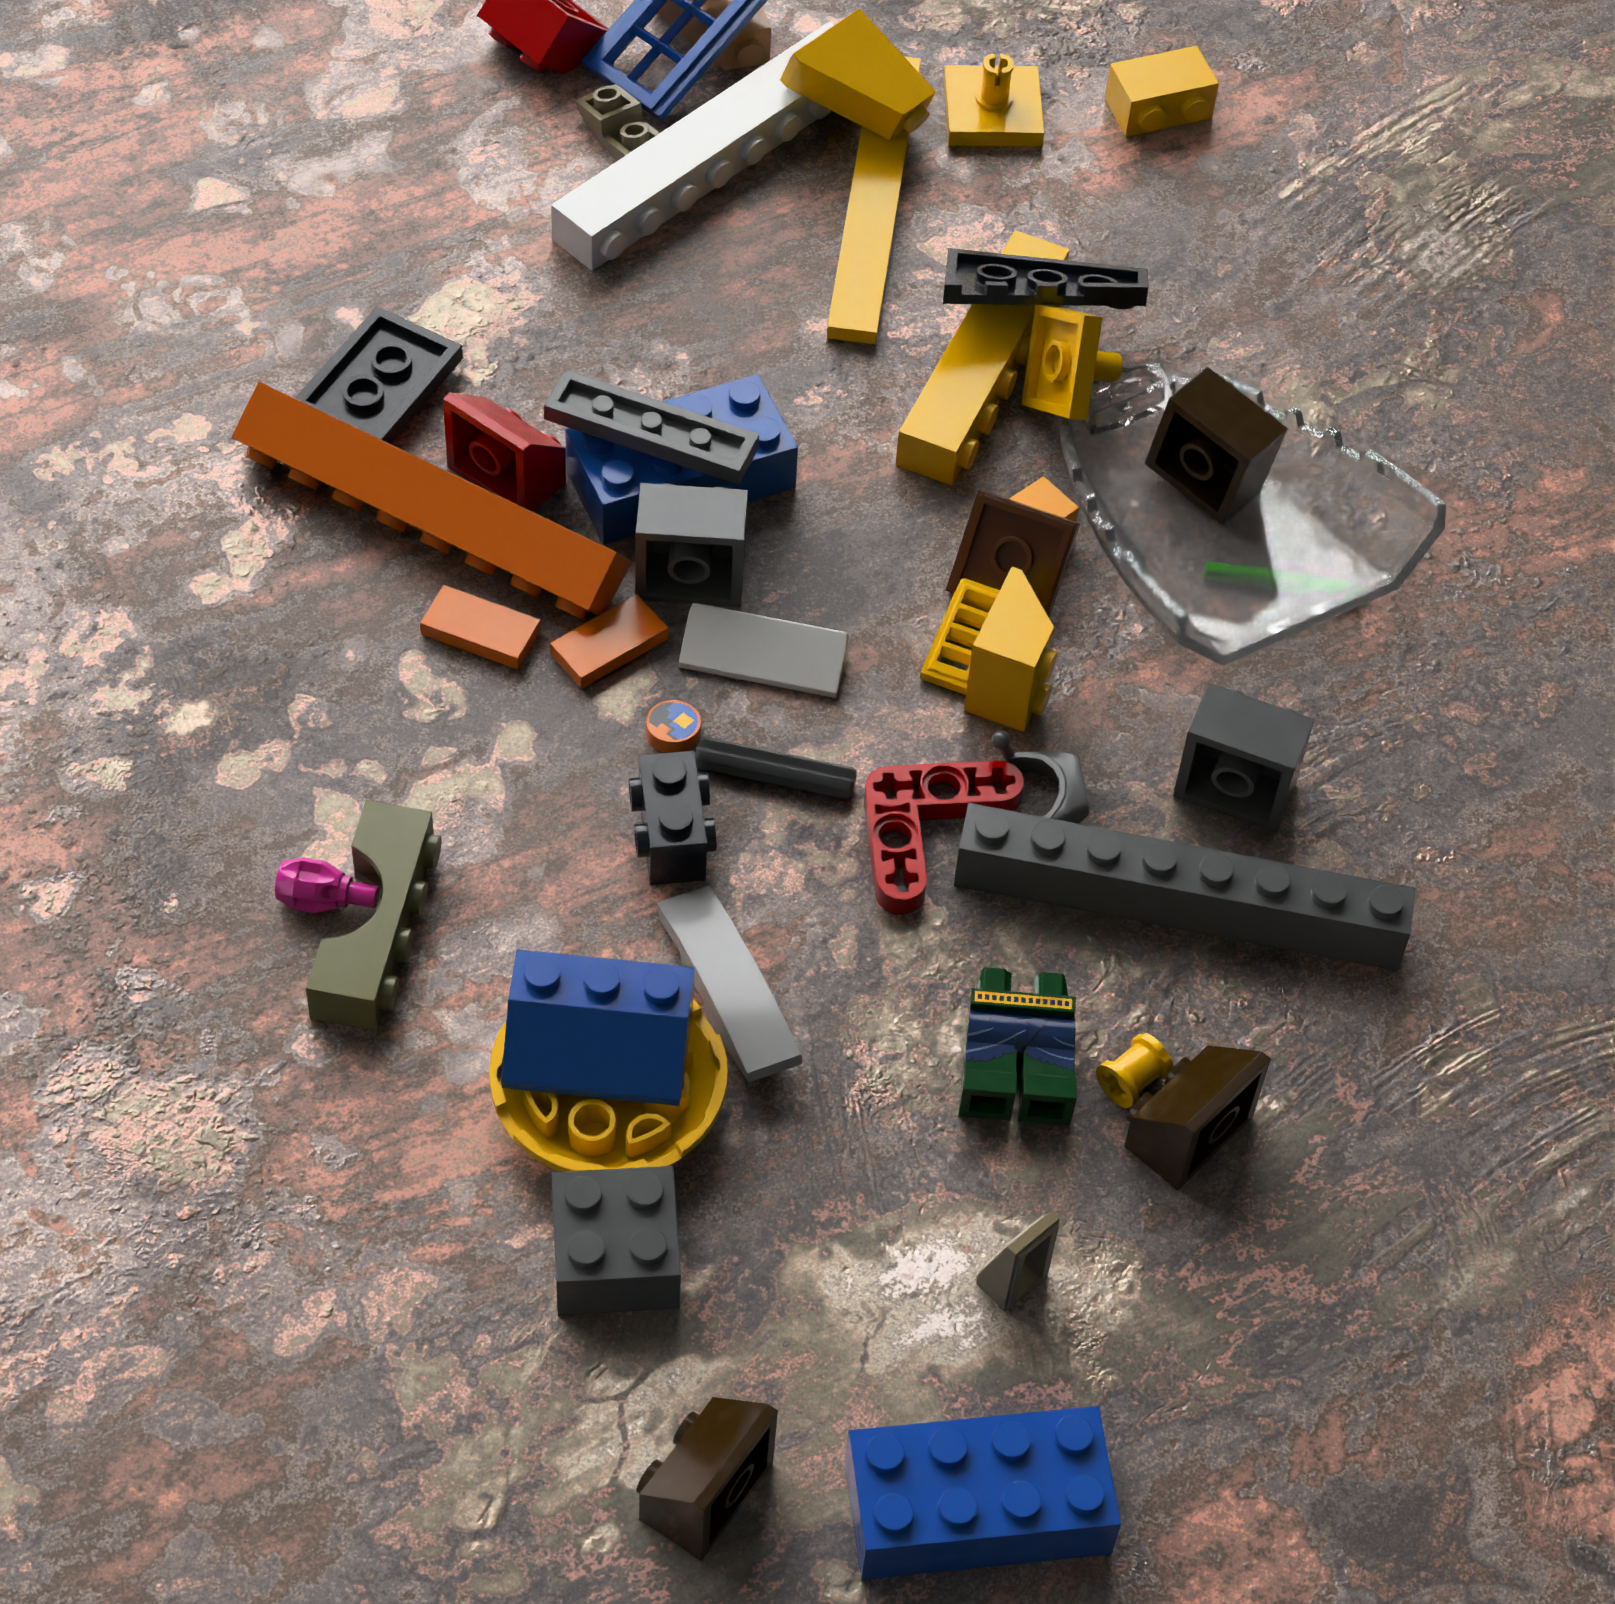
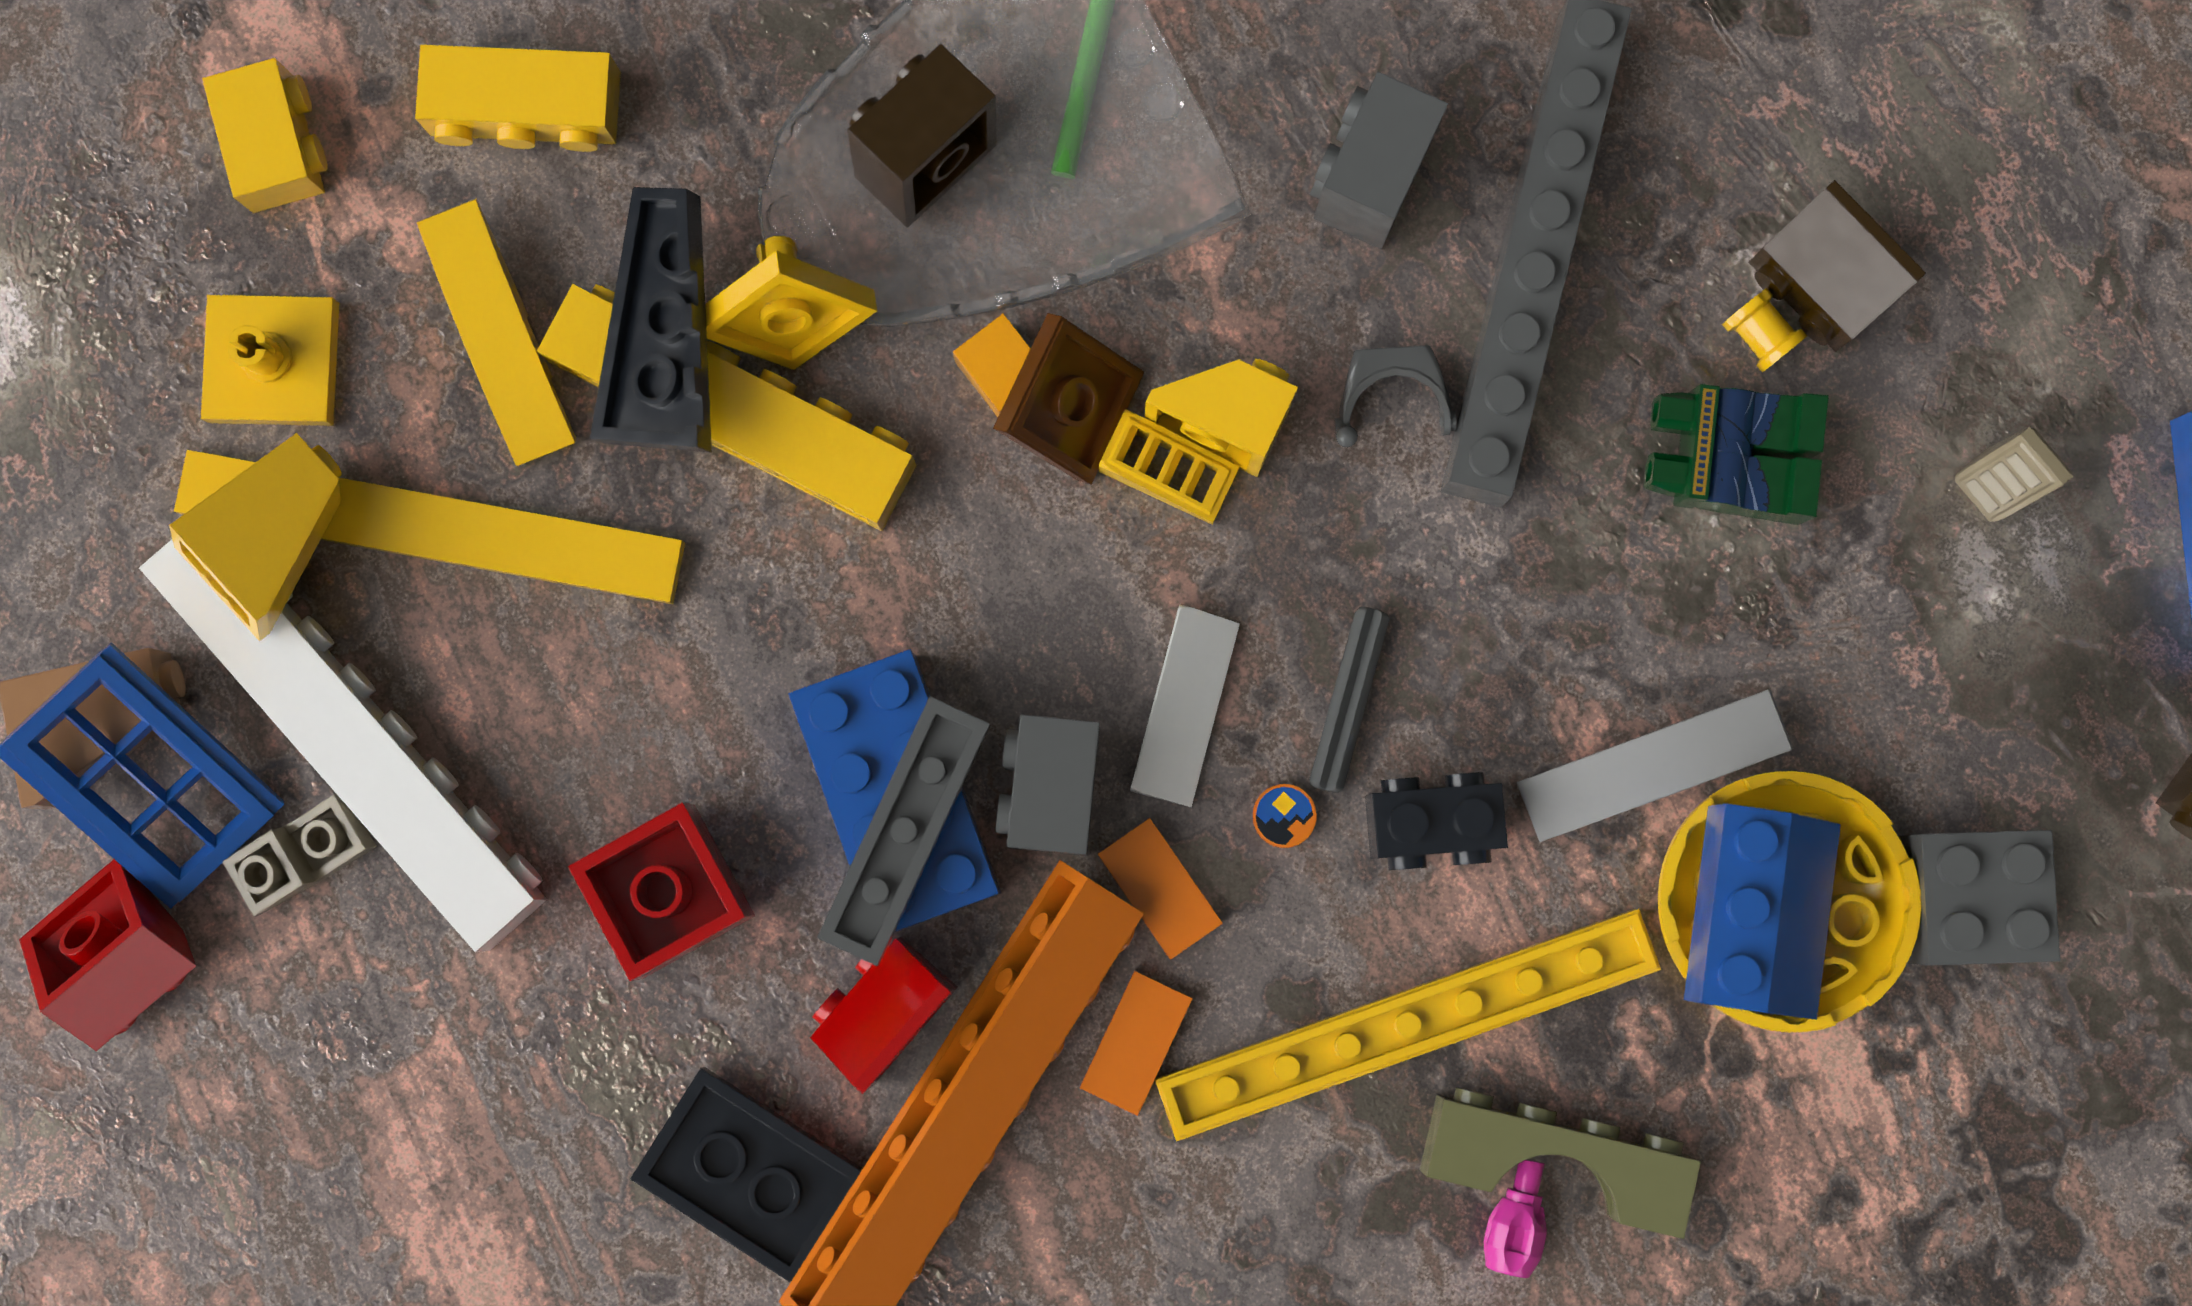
camera: 80 degrees left, 30 degrees up
red beam [863,760,1024,915] -> none
none -> yellow brick [415,44,621,152]
none -> yellow slope [417,198,577,466]
none -> red brick [567,802,755,981]
none -> yellow tile [1155,909,1661,1142]

